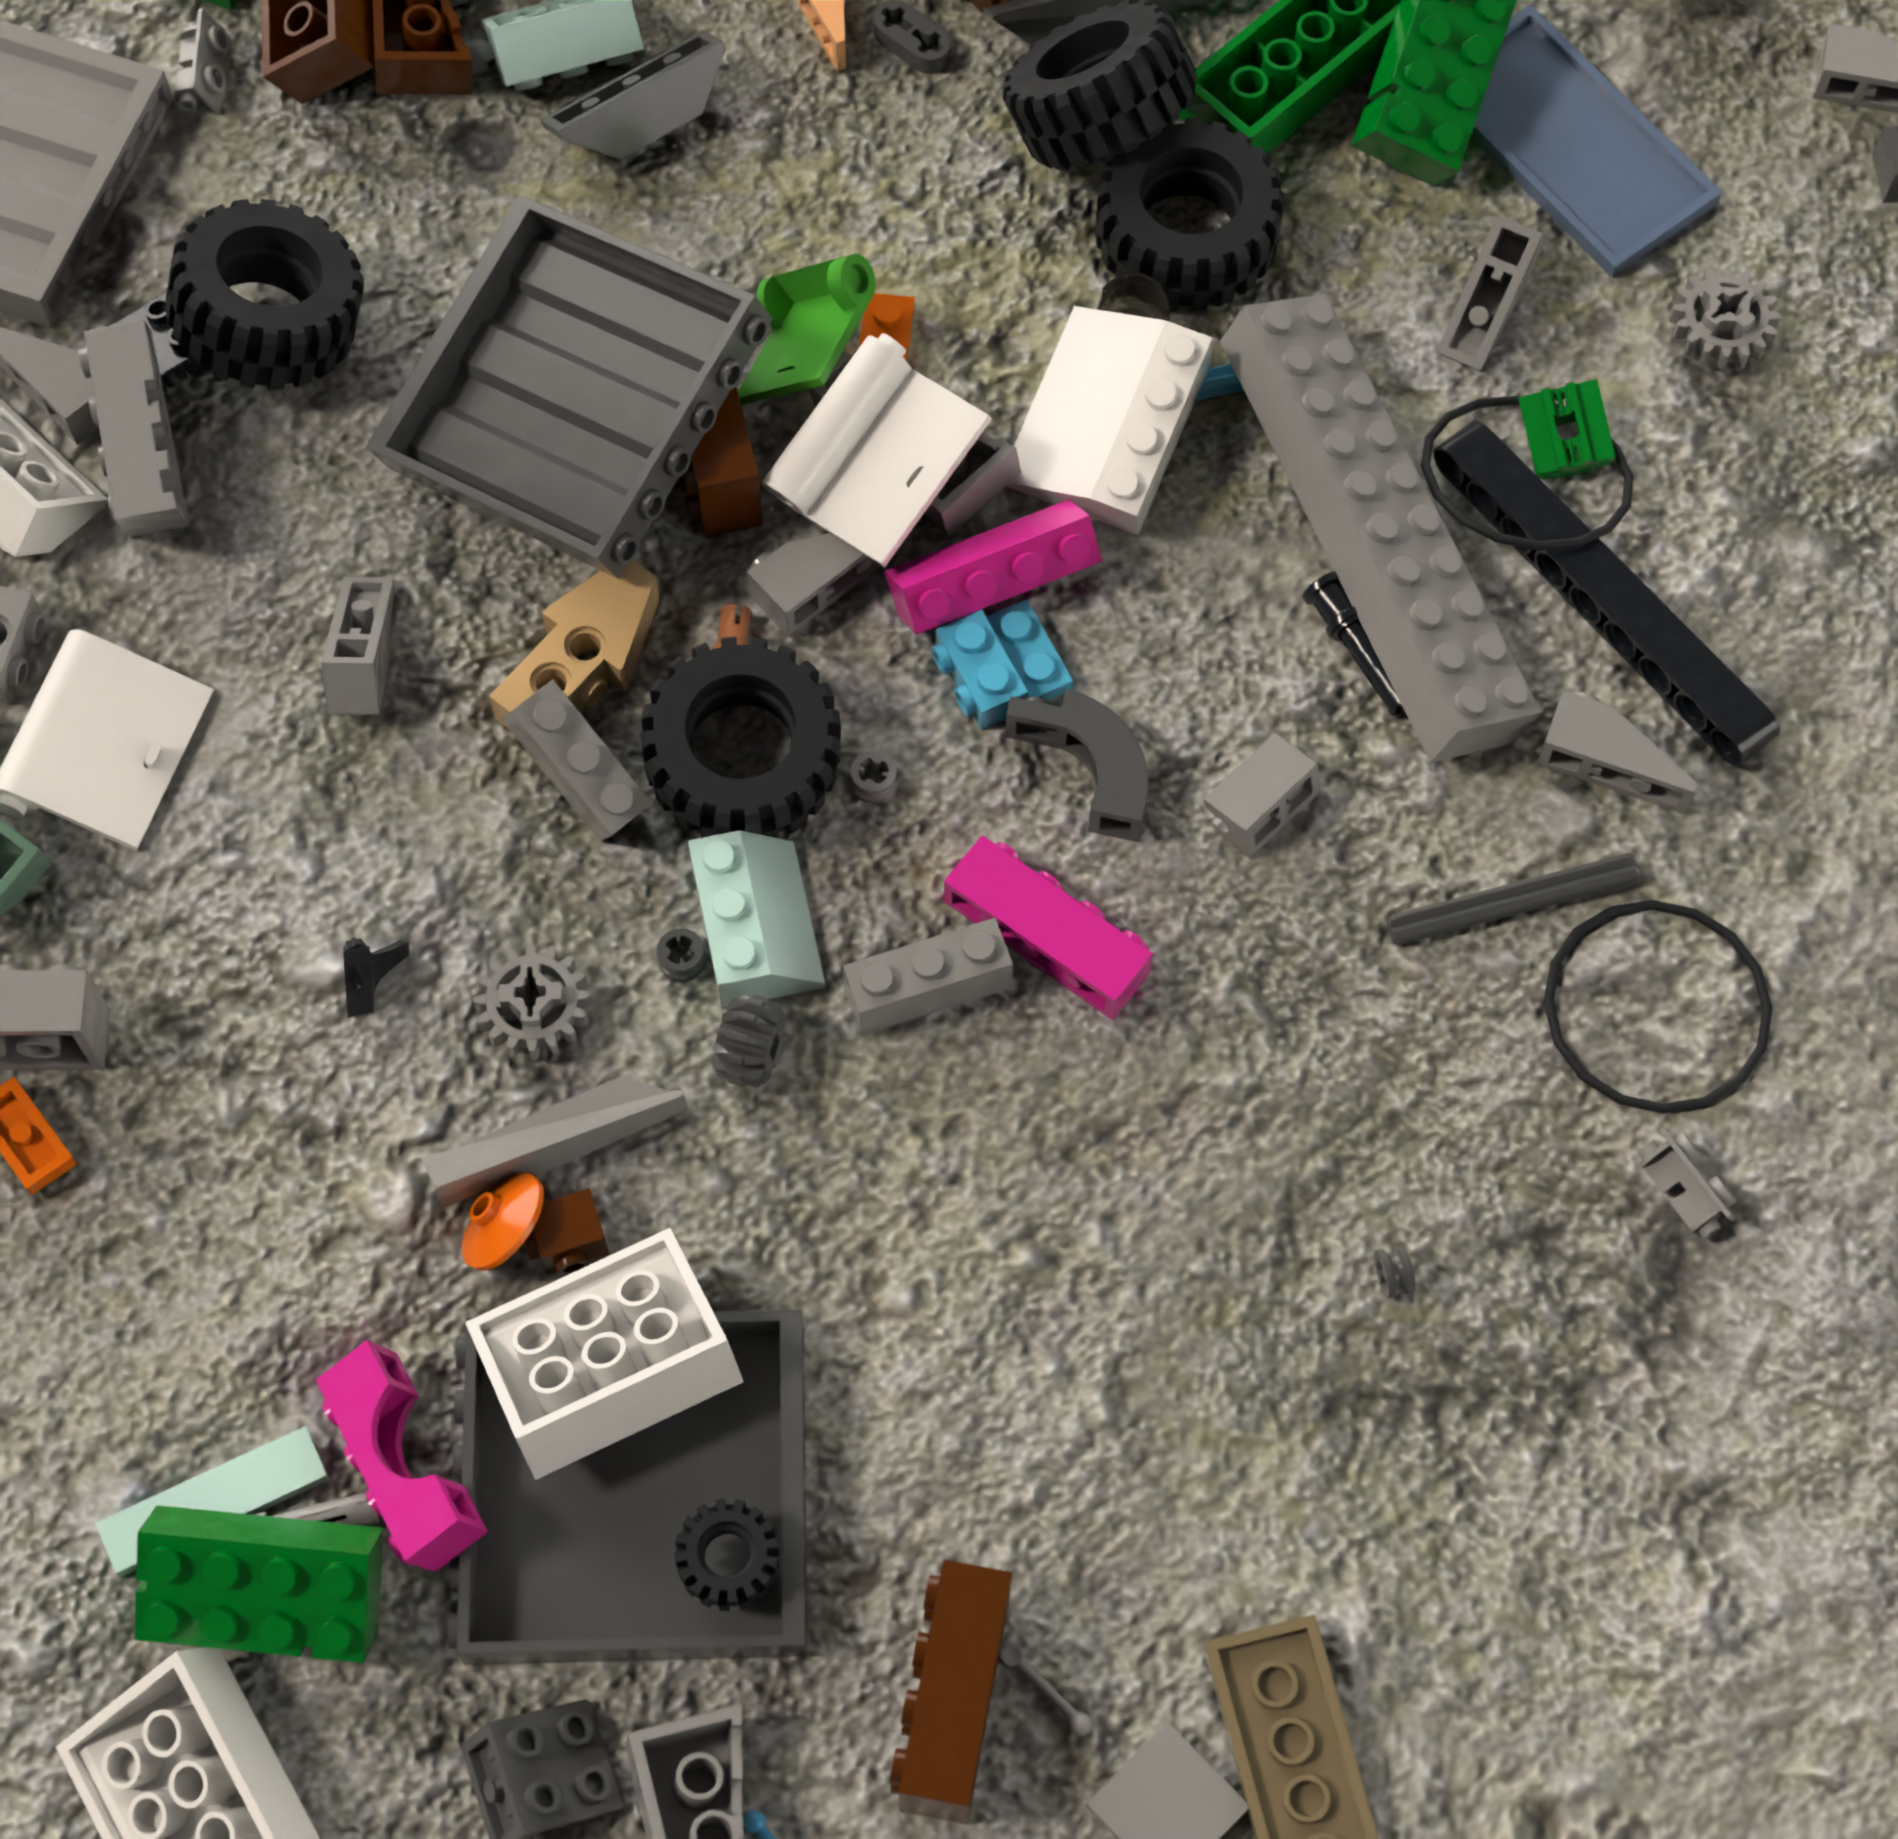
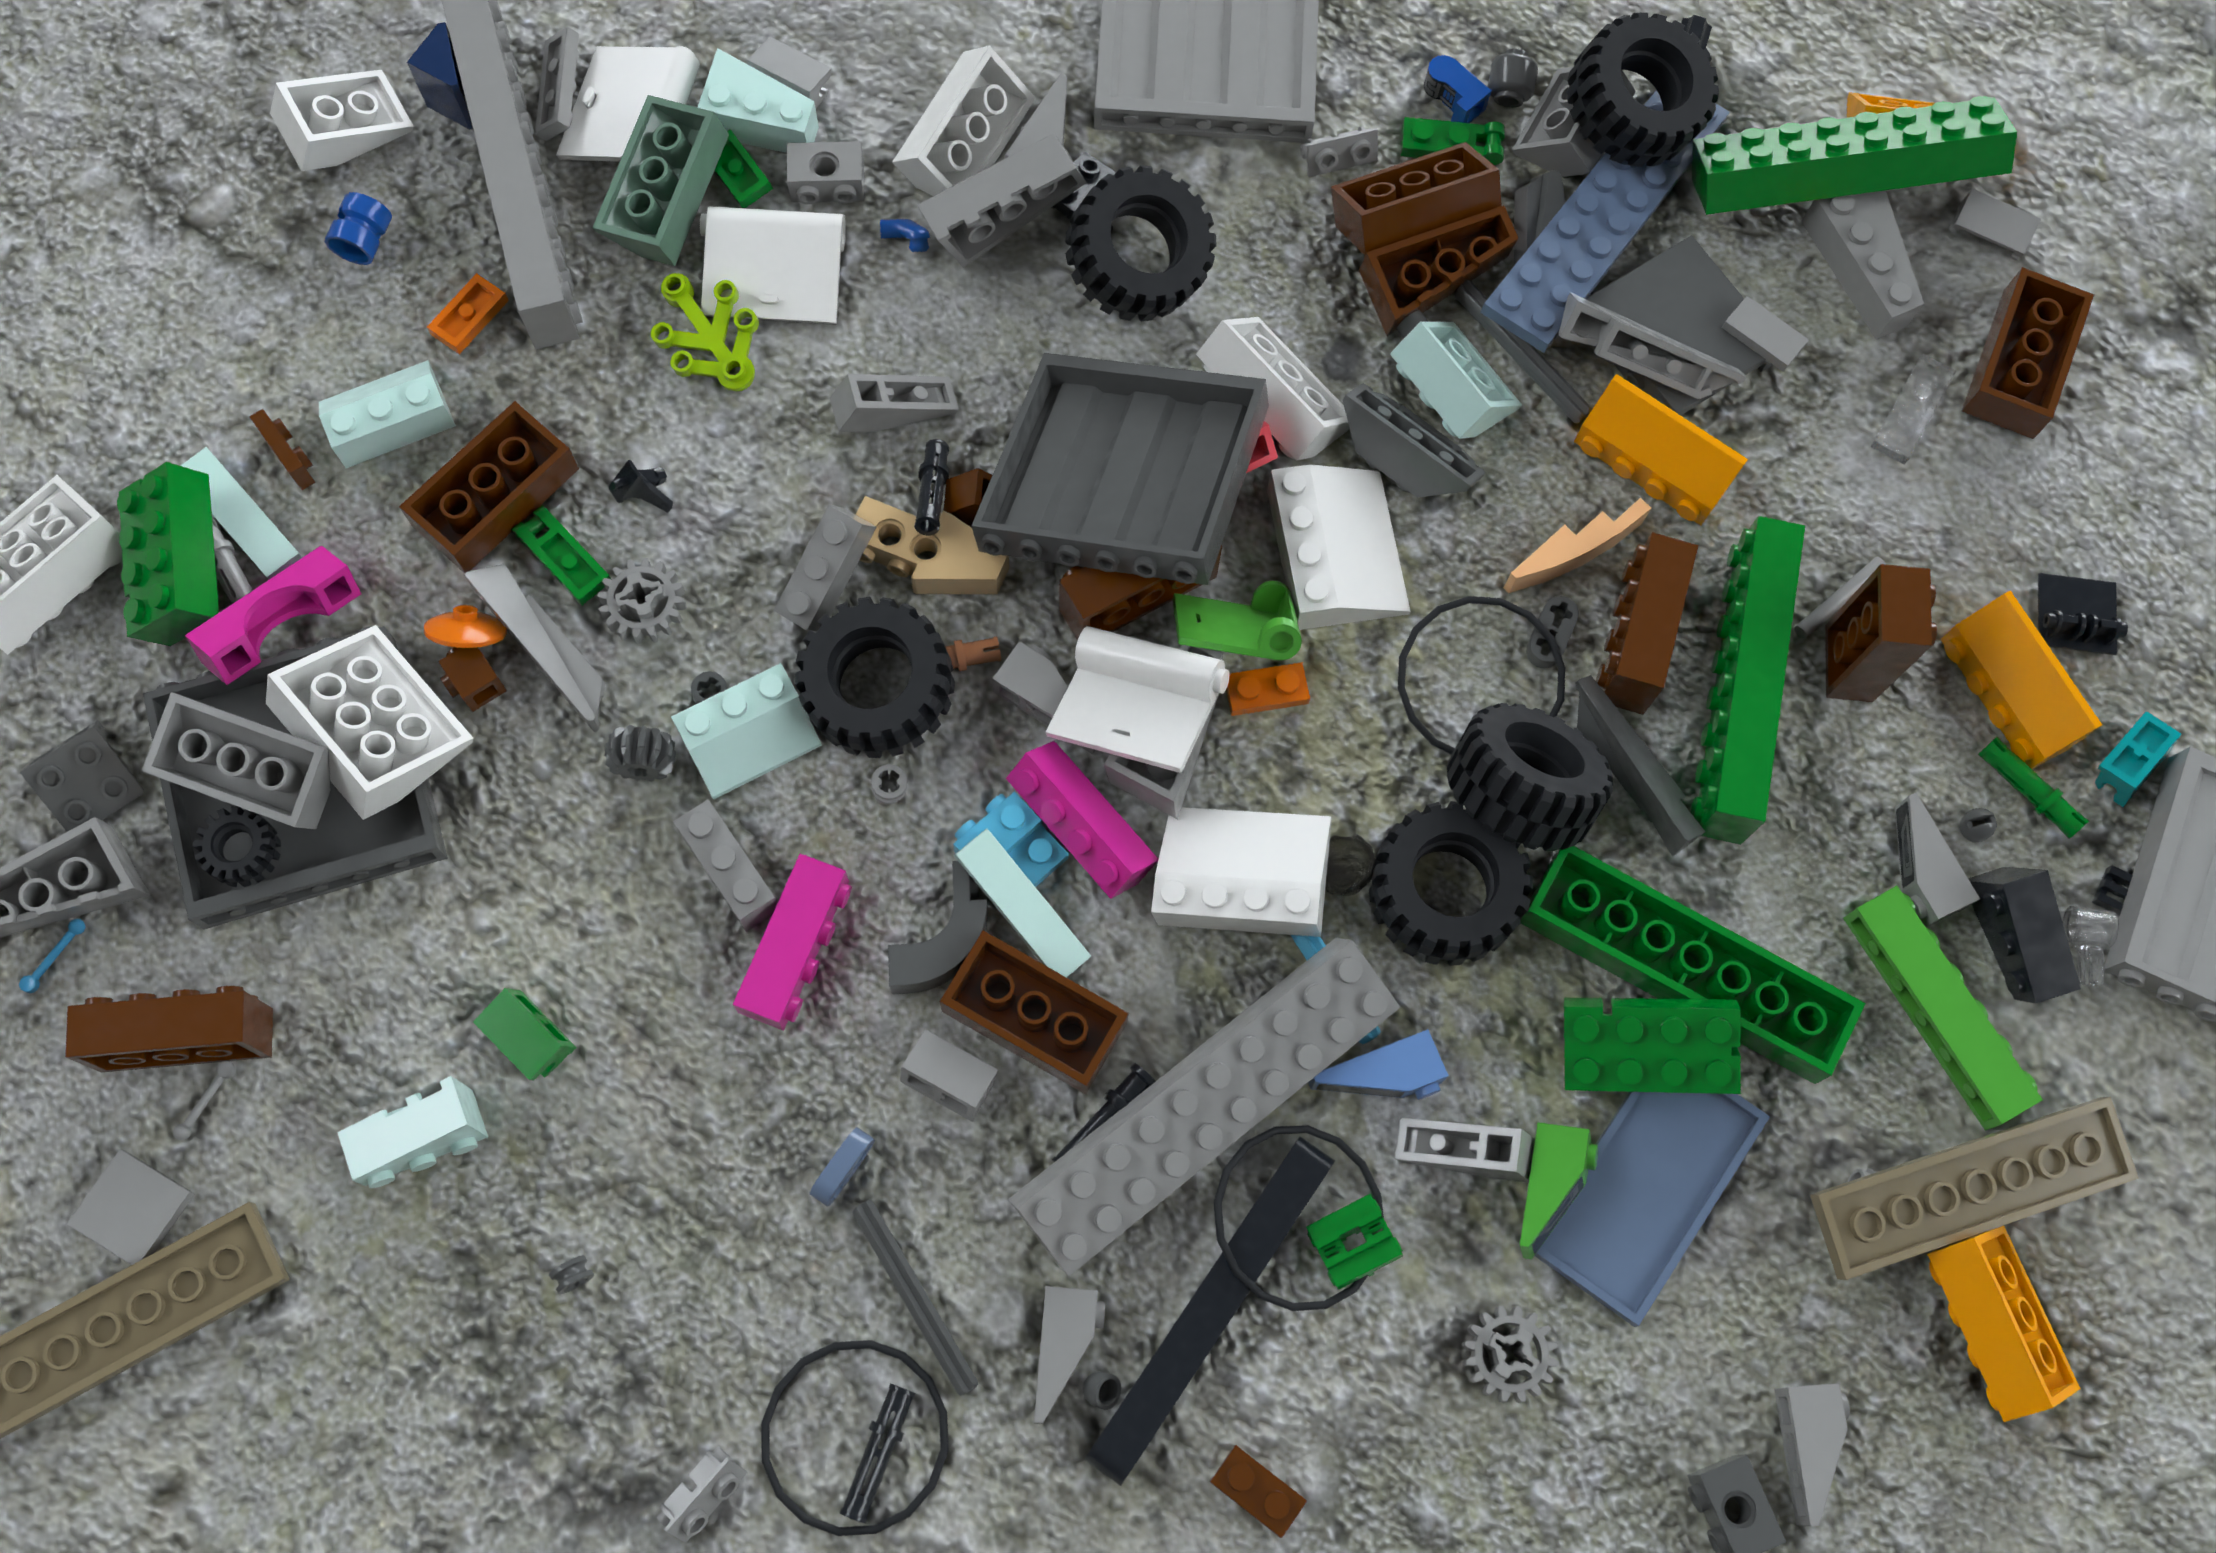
camera: 70 degrees right, 5 degrees up
none -> light grey slope [142,692,331,829]
none -> reddish brown plate [249,409,315,491]
none -> light aqua slope [319,360,456,468]
none -> light aqua wedge [337,1076,488,1188]
none -> reddish brown brick [399,401,579,573]
none -> green hinge [473,988,577,1081]
none -> green plate [511,505,612,606]
none -> lime plant [651,273,759,391]
none -> sand blue beam [810,1127,875,1207]
none -> black pin [840,1383,916,1524]
none -> blue arm [880,219,930,252]
none -> black pin [914,439,949,536]
none -> reddish brown brick [939,930,1129,1095]
none -> reddish brown brick [943,468,992,528]
none -> light aqua tile [954,828,1091,978]
none -> dark grey hinge [1083,1371,1121,1410]
none -> white slope [1196,317,1350,461]
none -> reddish brown plate [1209,1445,1307,1538]
none -> white slope [1267,465,1410,630]
none -> medium blue slope [1308,1029,1449,1100]
none -> black piece [1398,596,1566,755]
none -> bright green slope [1520,1122,1598,1259]

